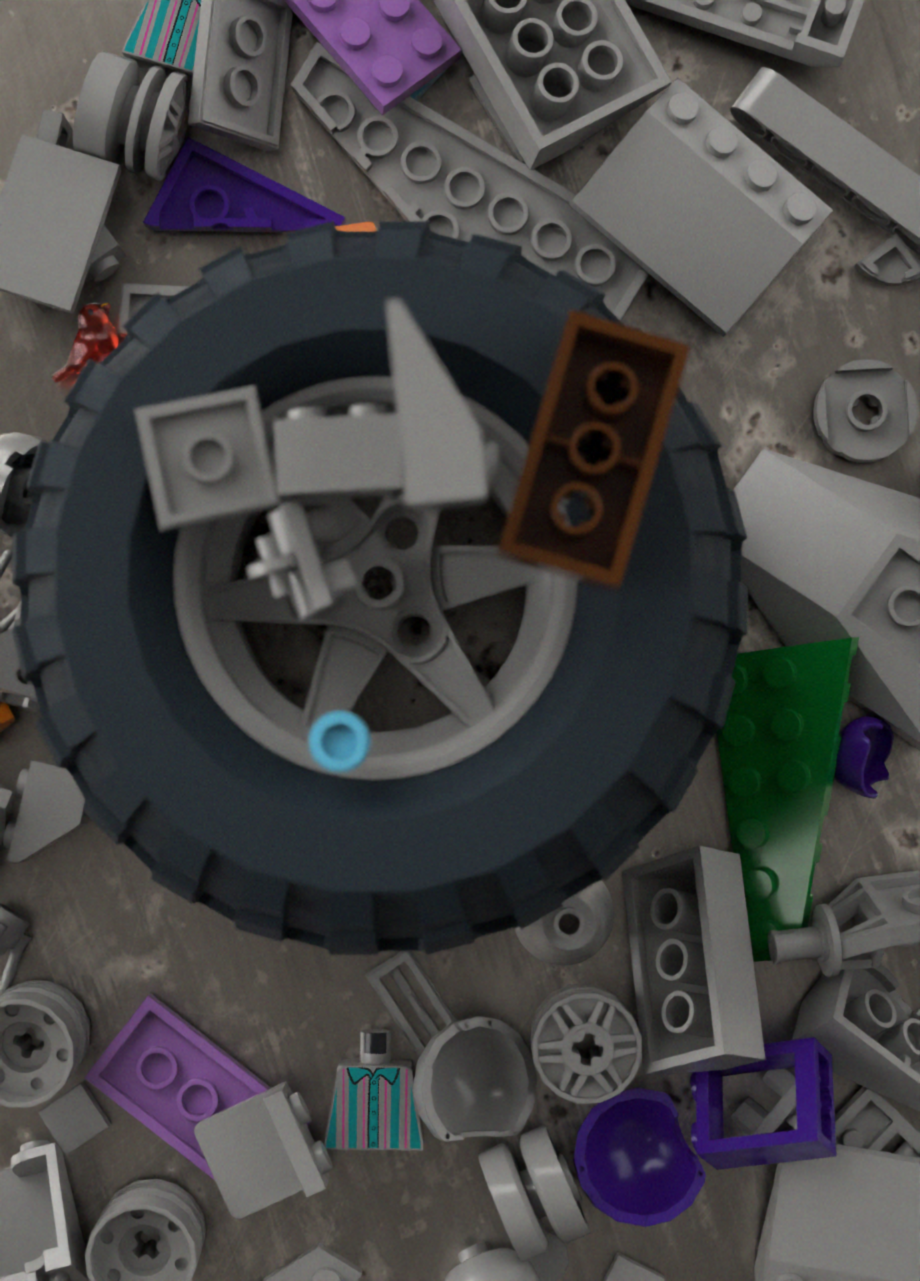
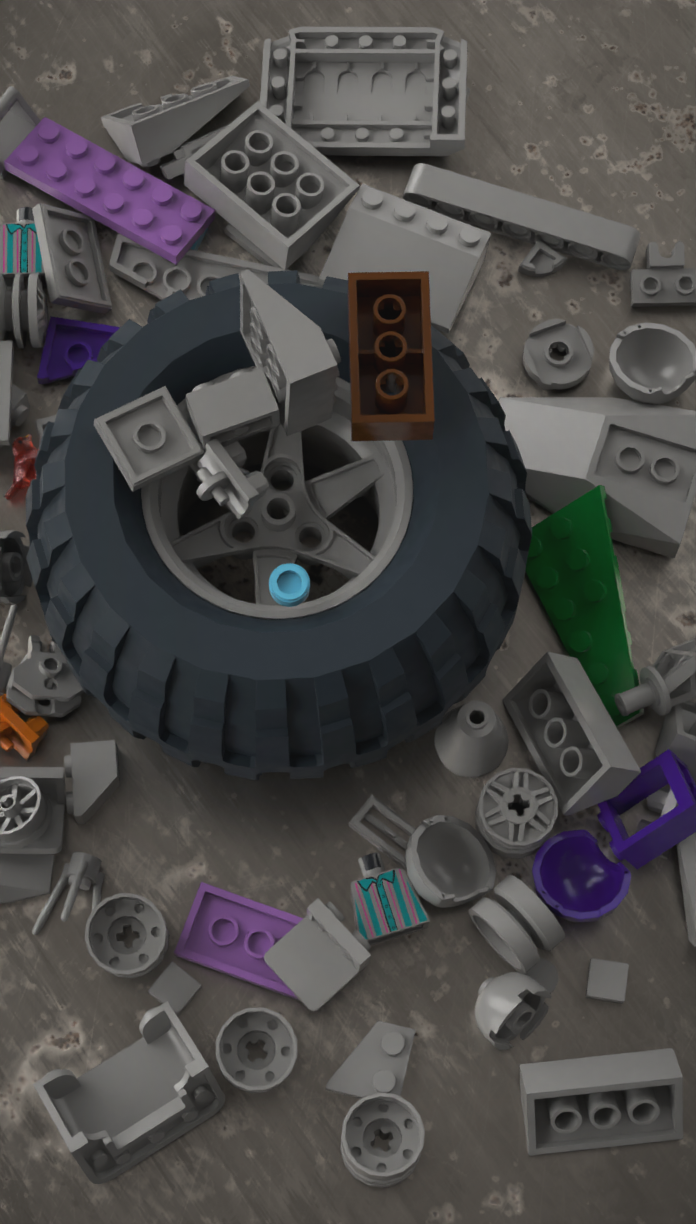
camera: 20 degrees left, 15 degrees down
dark purple hair [834,716,894,799] -> none

